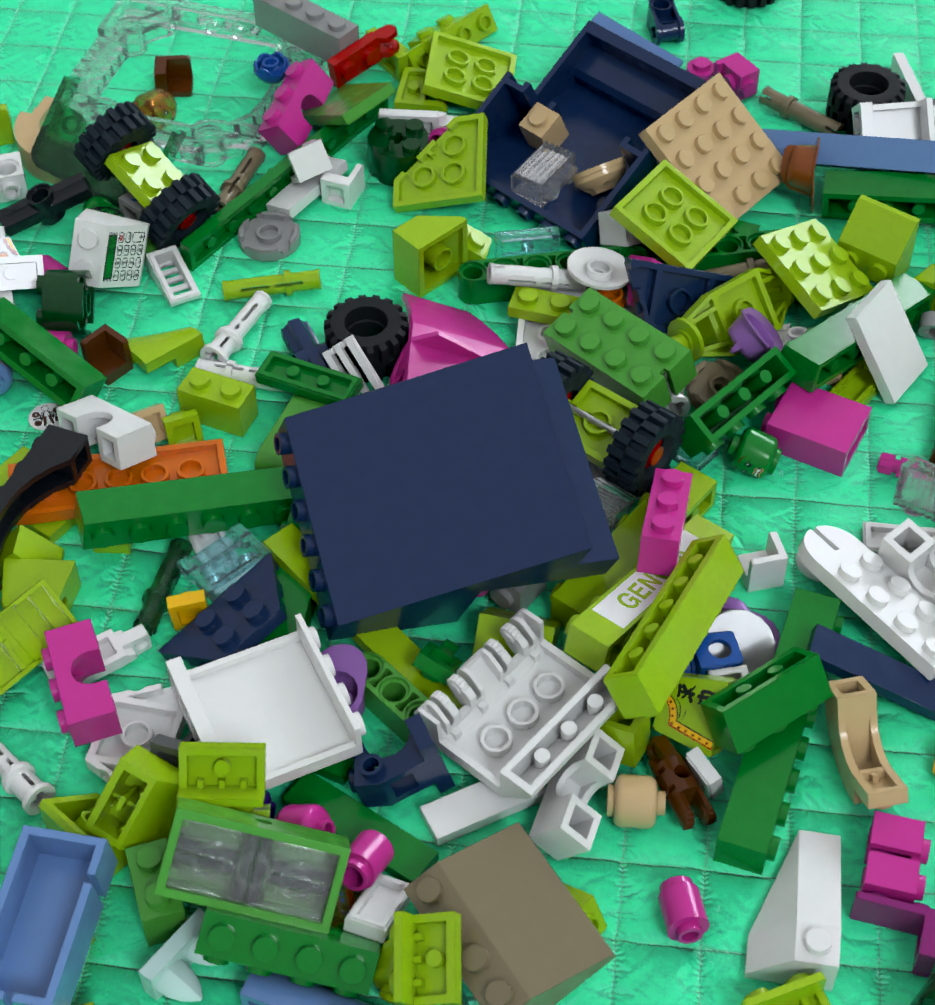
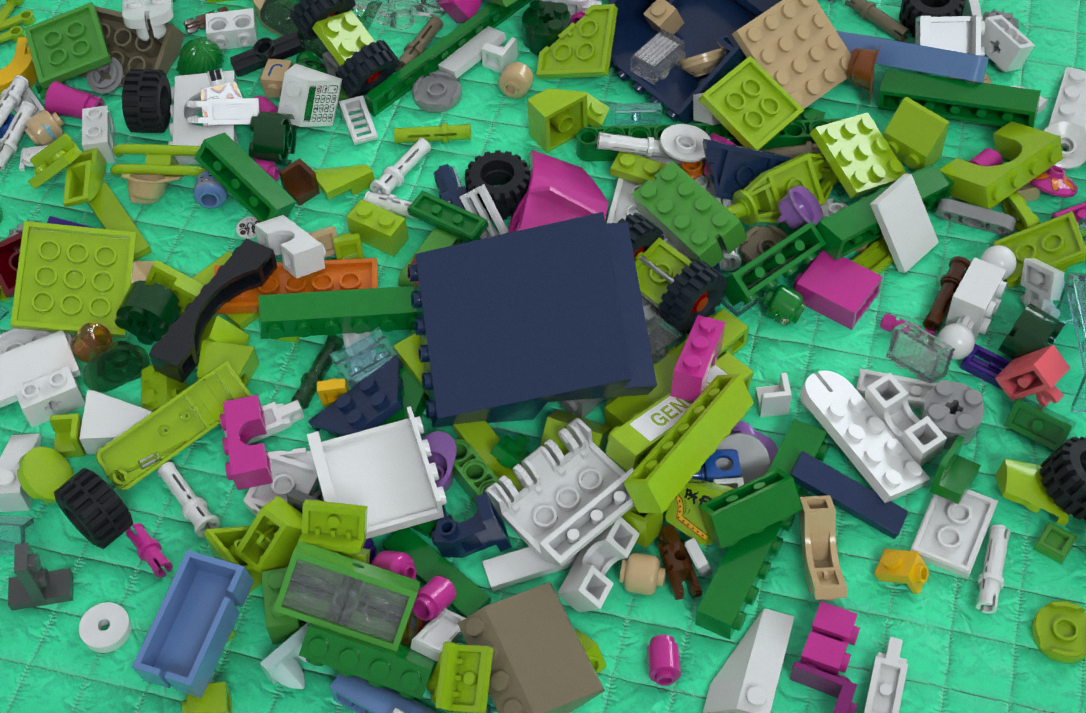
camera: 10 degrees right, 5 degrees up
white panel [287,139,333,183] -> none
none -> tan brick [260,59,293,98]
none -> tan head [498,62,534,99]

